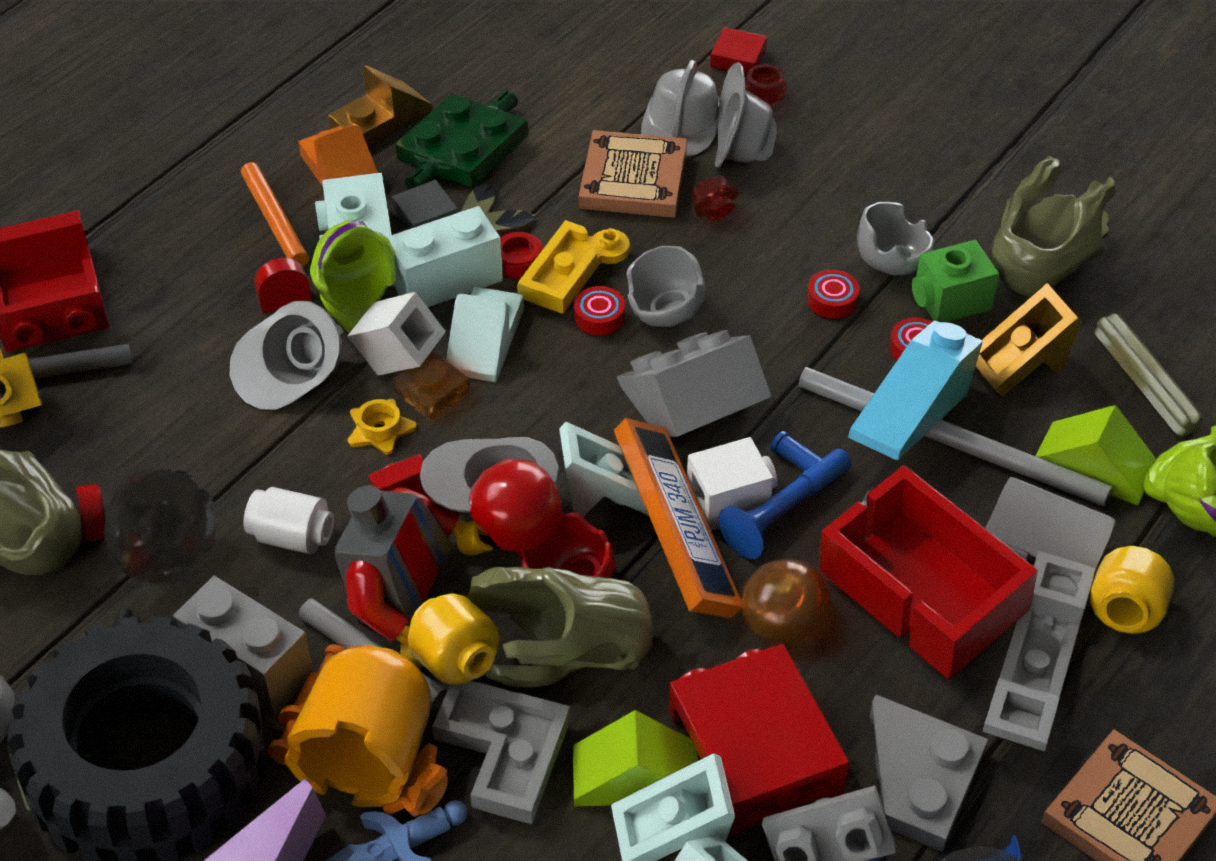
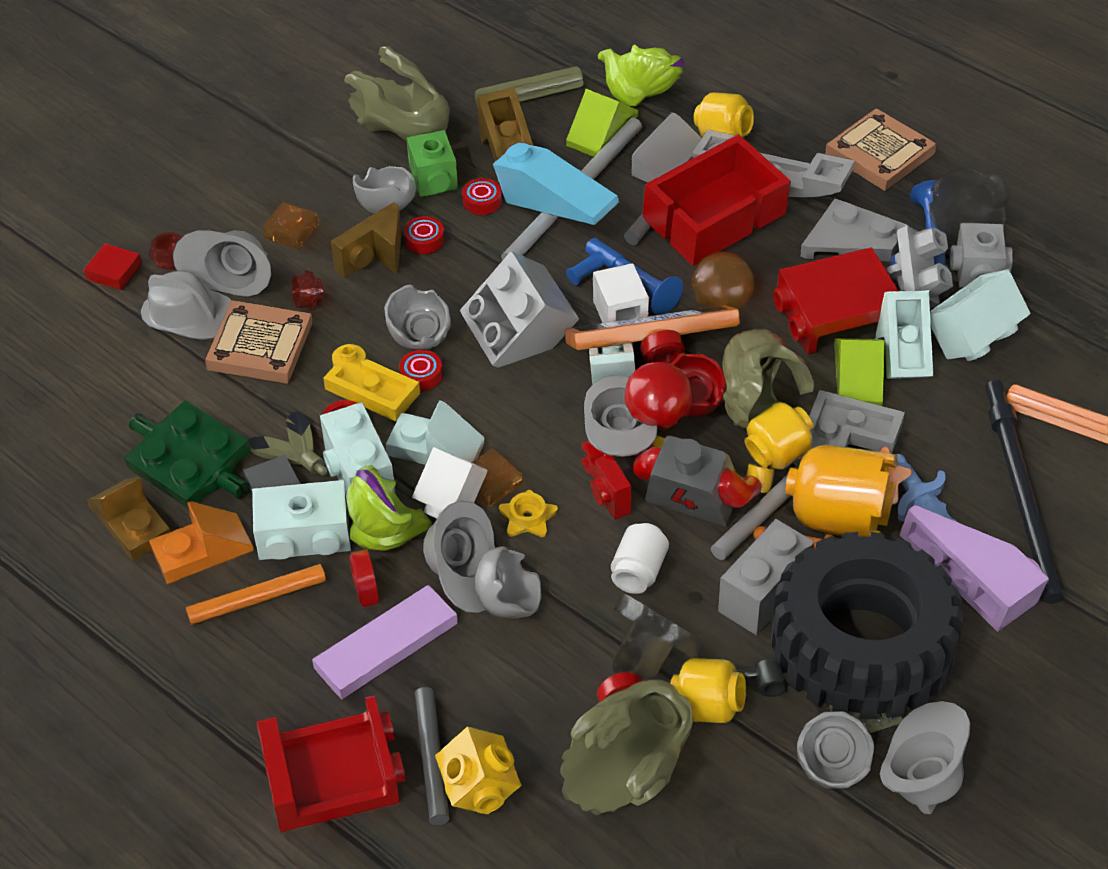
camera: 85 degrees left, 0 degrees up
none -> clear orange plate [263,202,319,249]
none -> lavender tile [312,585,458,700]
none -> pearl gold slope [331,202,402,278]
none -> light grey hair [474,546,542,619]
none -> red tile [640,330,685,364]
none -> yellow head [671,658,746,723]

